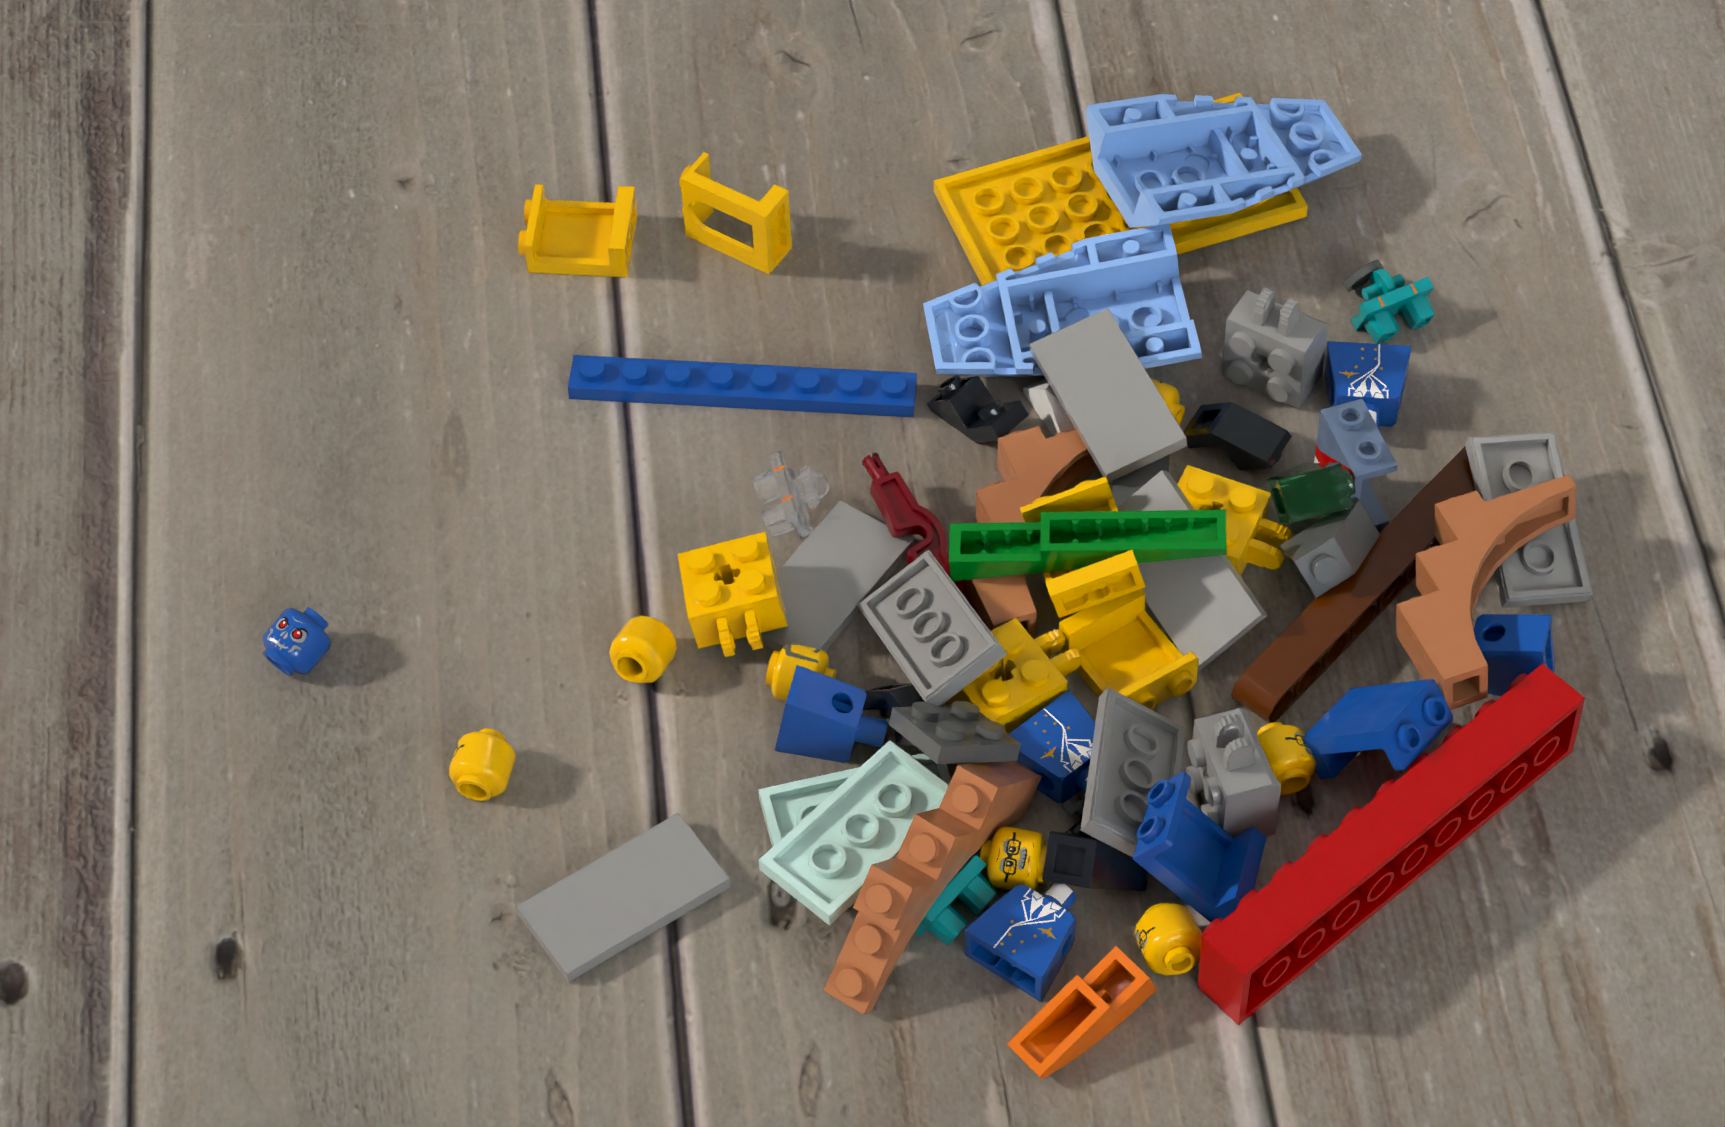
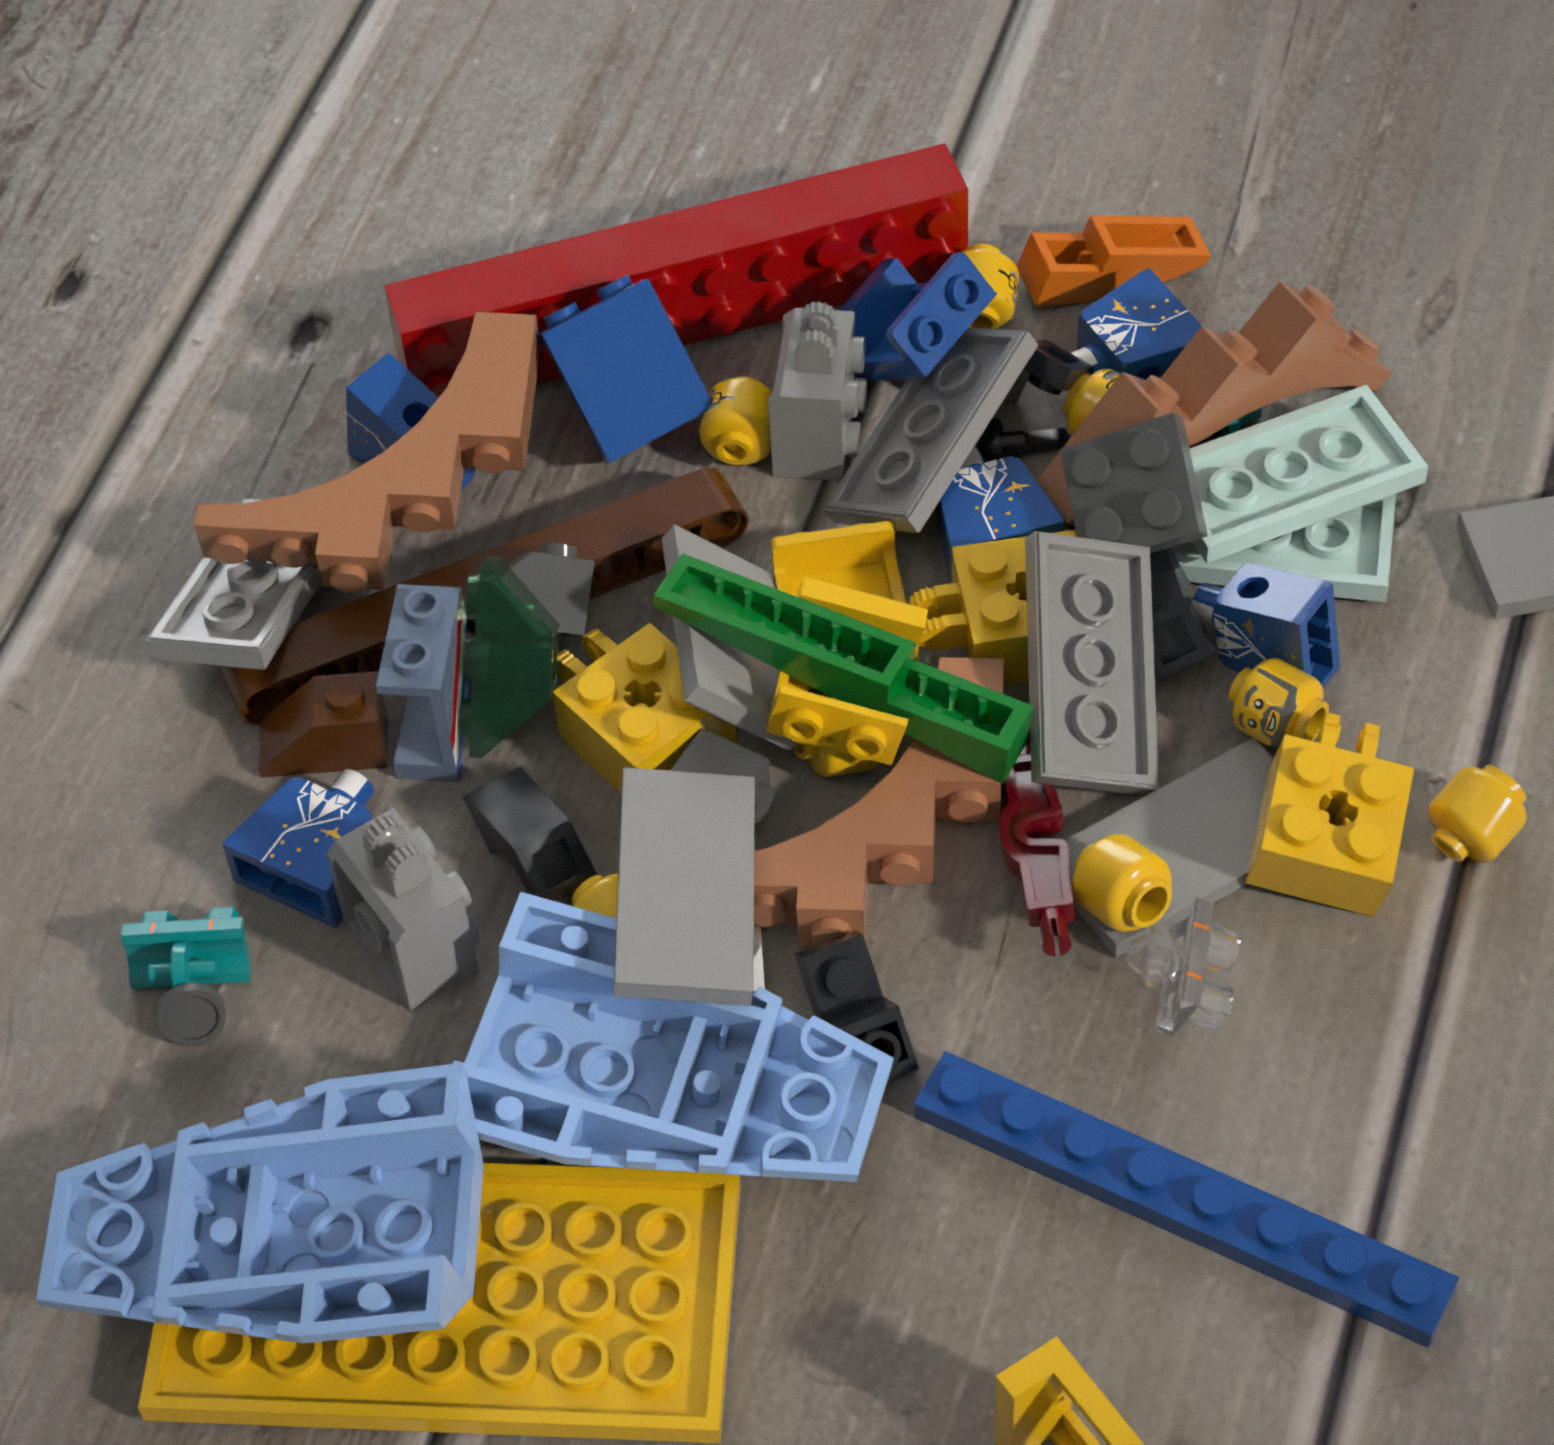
camera: 155 degrees left, 0 degrees up
none -> reddish brown slope [259,671,388,778]
none -> yellow head [1073,834,1172,933]

